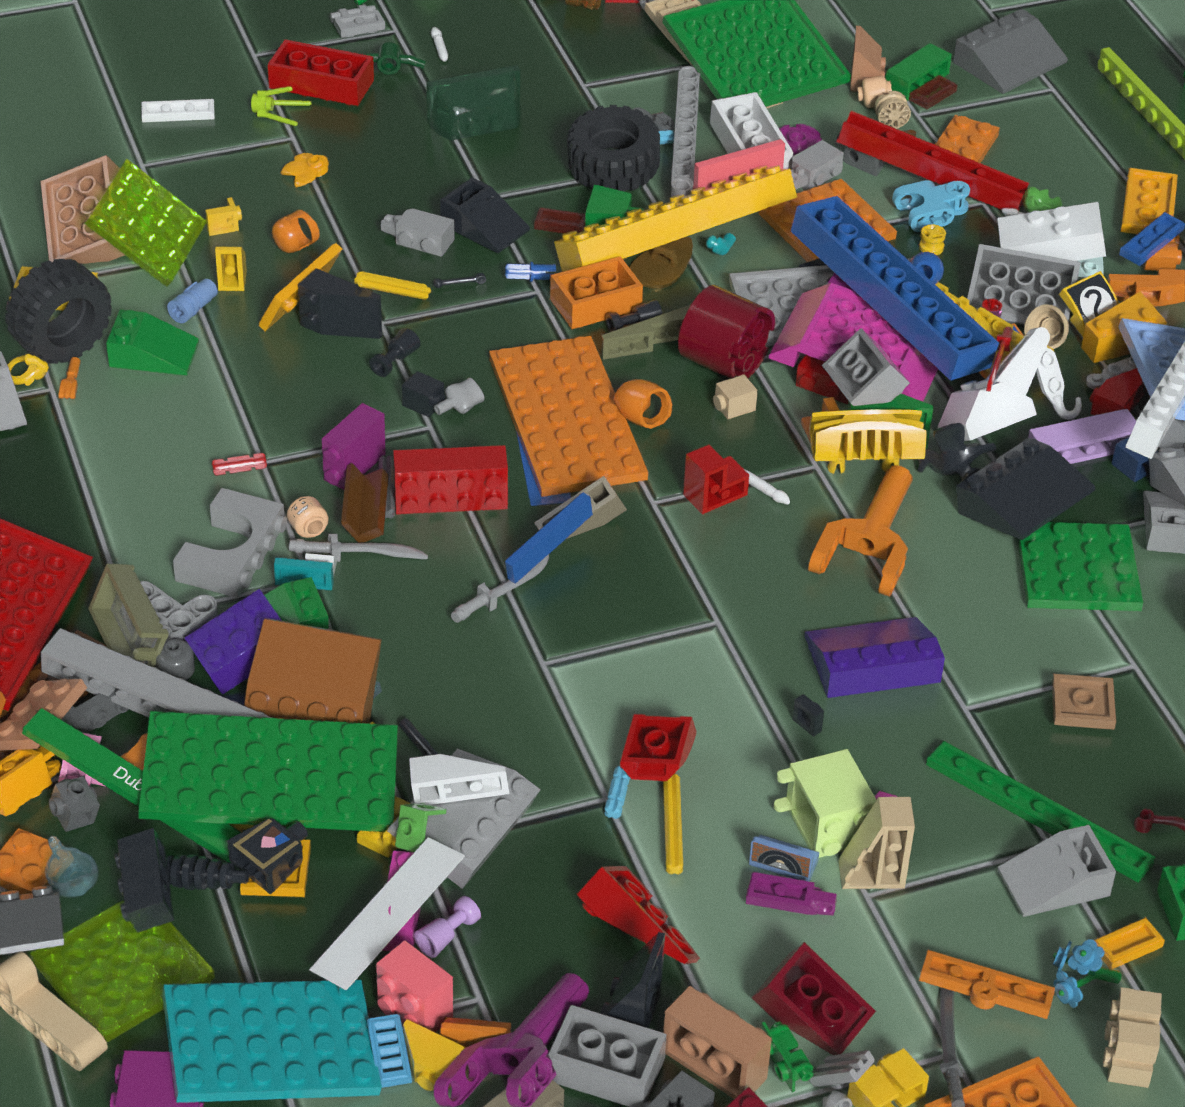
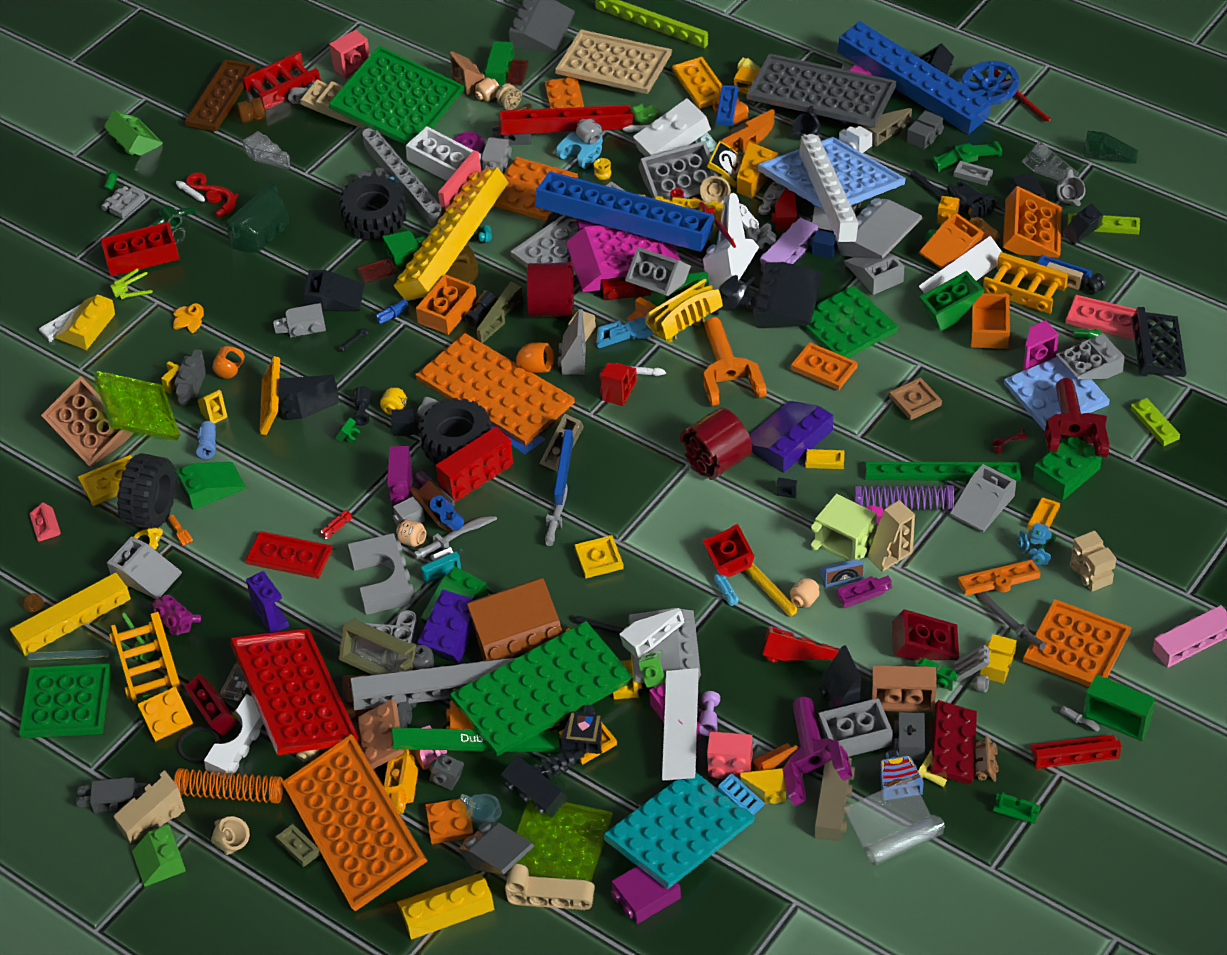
camera: 30 degrees left, 5 degrees up
yellow axle [354,271,431,300] -> none
blue piece [910,252,944,284] -> none
none -> yellow slope [55,294,115,350]
none -> dark grey hinge [175,349,206,406]
none -> red plant [186,173,239,218]
none -> clear slope [242,131,290,169]
none -> red tile [245,531,333,579]
none -> dark purple panel [246,571,289,633]
none -> green tile [335,418,360,443]
none -> yellow head [380,388,407,415]
none -> light grey brick [393,497,425,526]
none -> black tyre [419,398,492,464]
none -> blue axle [430,495,464,531]
none -> tan piece [556,30,672,94]
none -> light grey slope [558,309,586,375]
none -> yellow plate [575,535,624,578]
none -> light grey head [576,119,601,144]
none -> dark azure piece [596,317,654,348]
none -> dark red brick [680,407,752,480]
none -> dark grey hips [745,223,776,254]
none -> light nougat head [790,578,820,608]
none -> orange plate [791,342,858,390]
none -> yellow tile [805,449,844,469]
none -> medium lavender piece [855,485,954,510]

